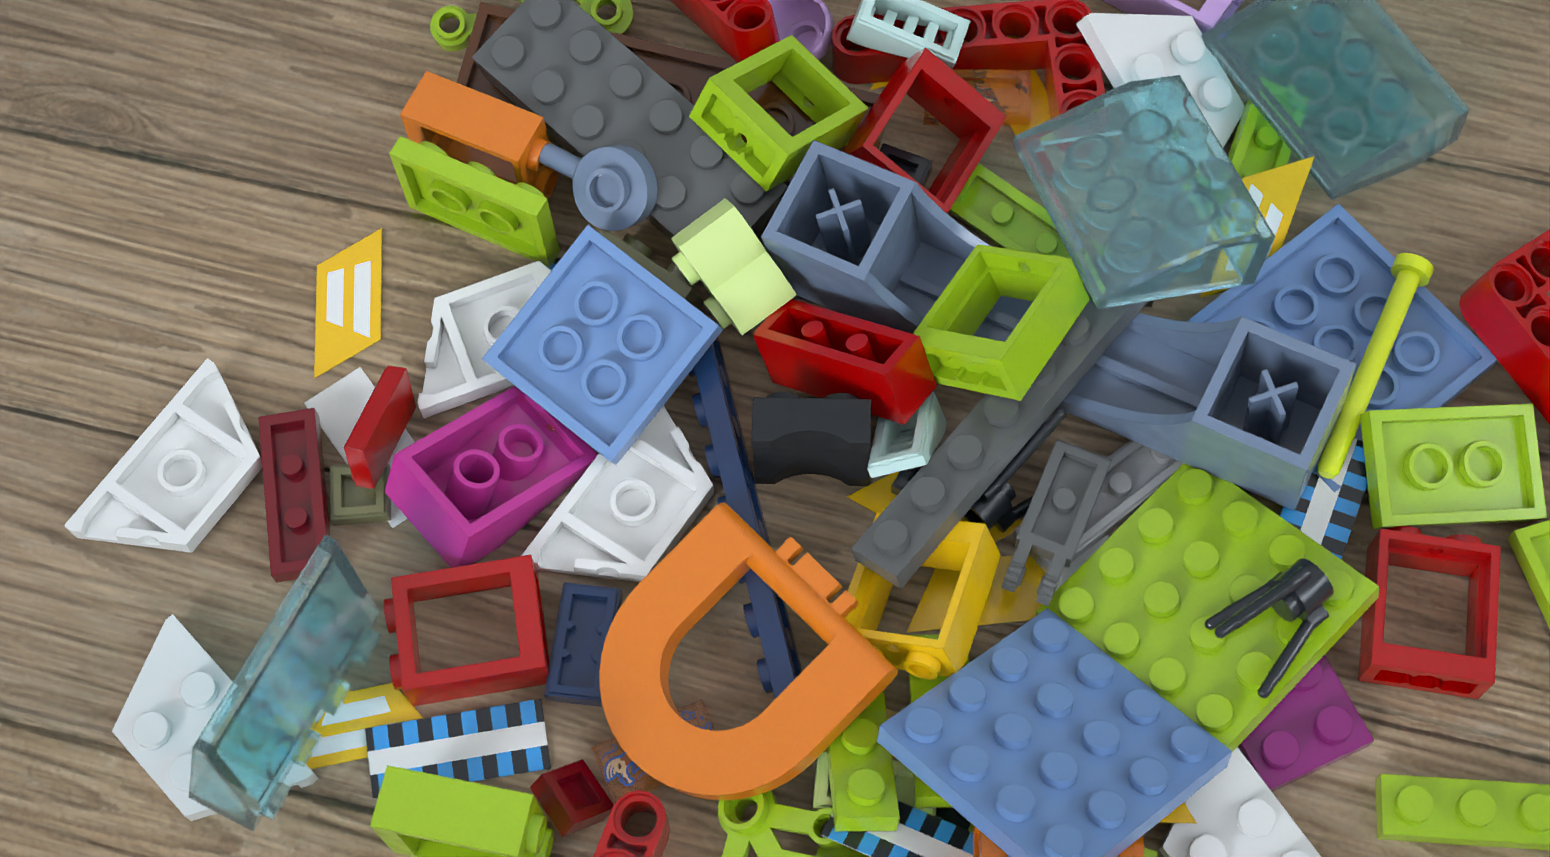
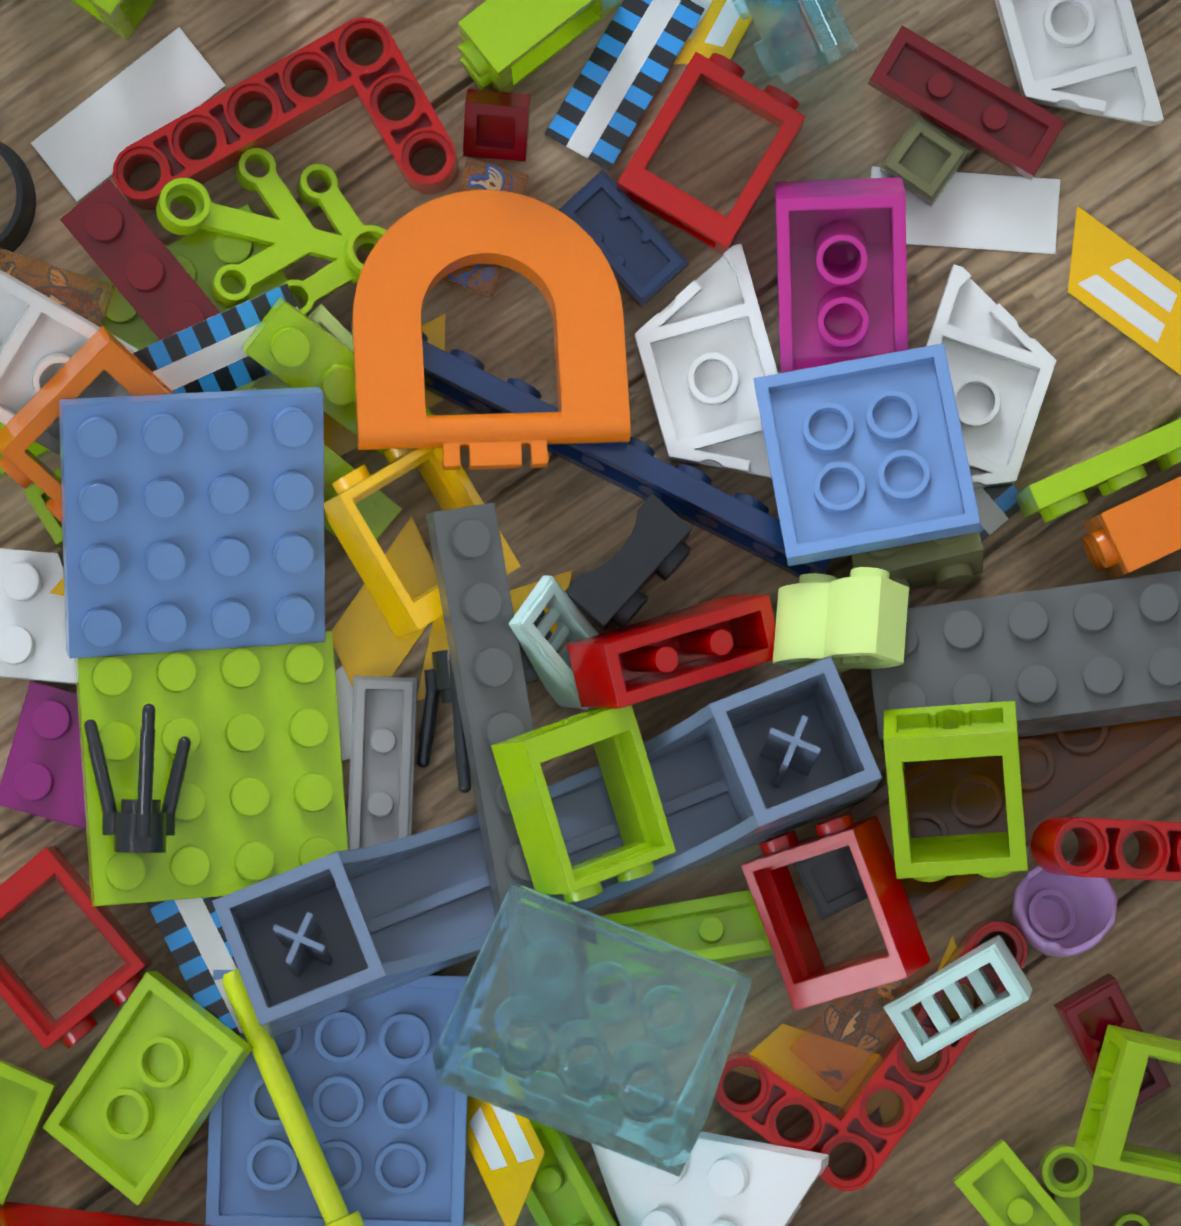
camera: 130 degrees right, 20 degrees up
red tile [344,365,416,489] -> none
sand blue piece [539,143,658,231] -> none
dark grey hinge [1002,439,1112,606] -> none

